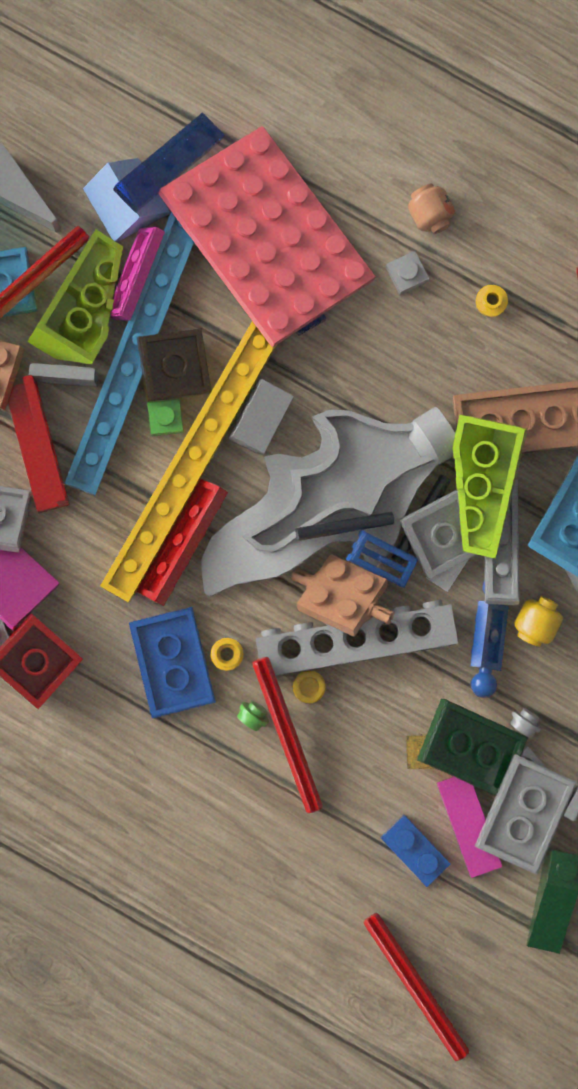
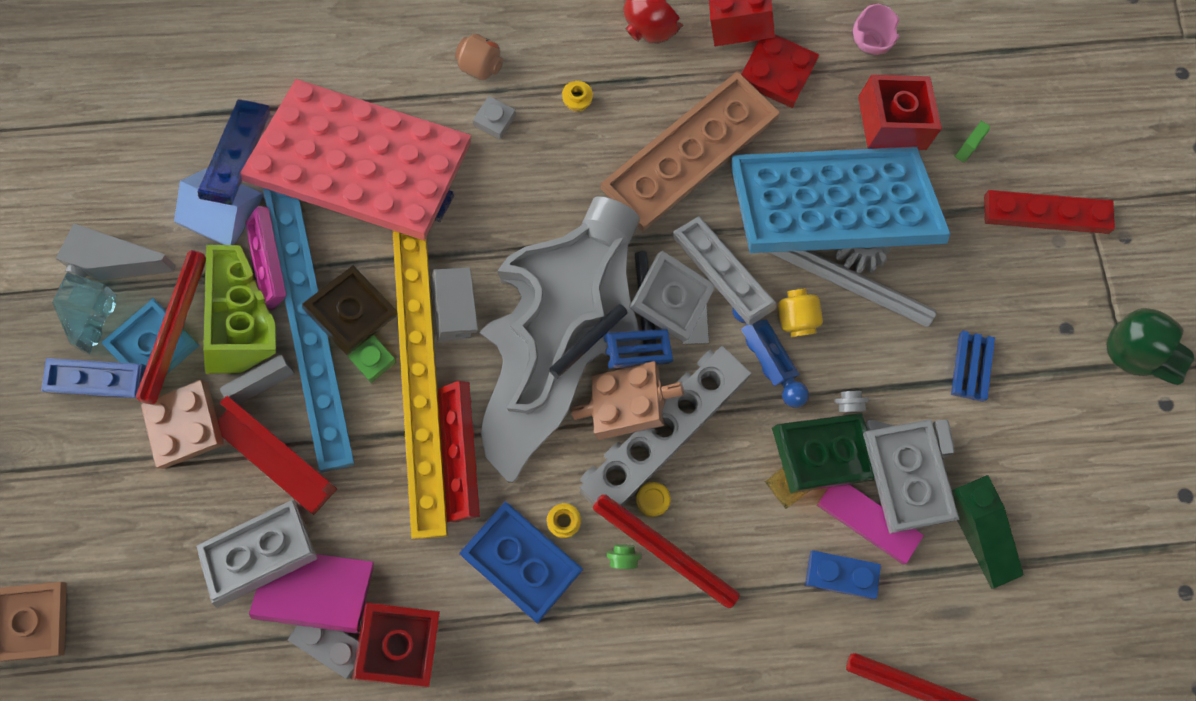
camera: 35 degrees left, 10 degrees down
lime wedge [453,415,528,559] -> none

